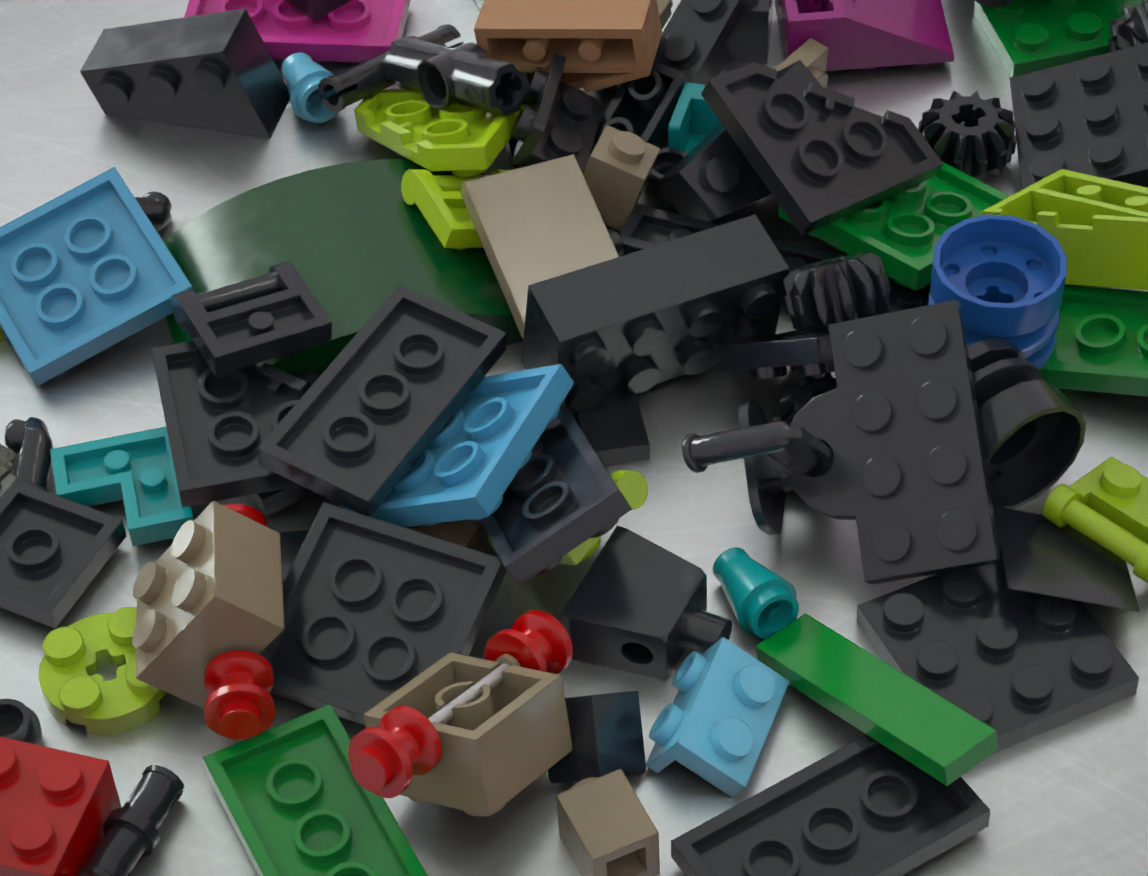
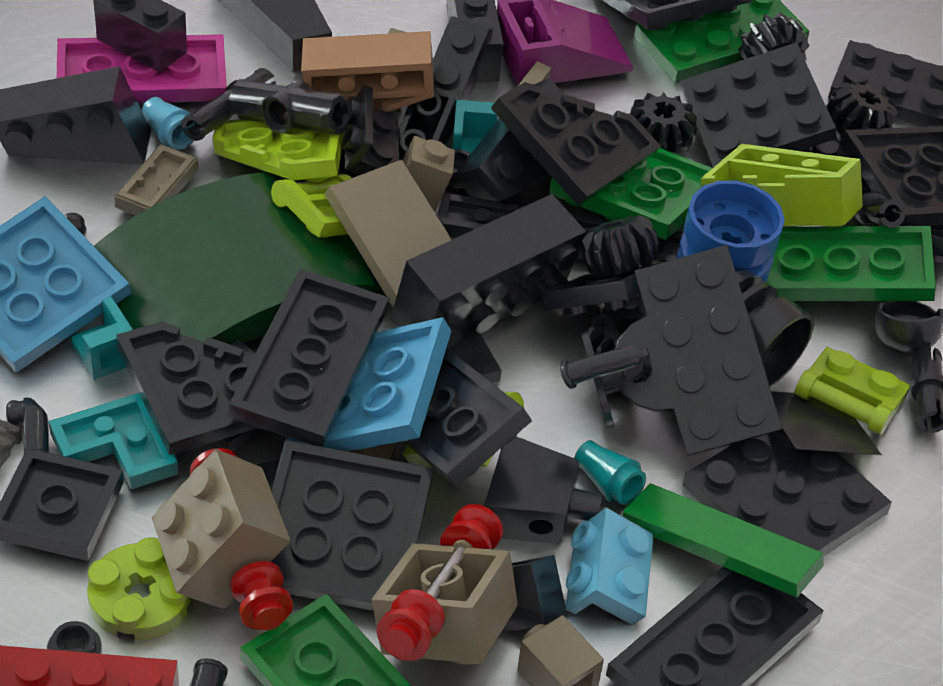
camera: 20 degrees left, 0 degrees up
black plate [171,261,332,376] -> none
none -> teal panel [71,297,133,380]
none -> dark tan plate [114,144,199,216]

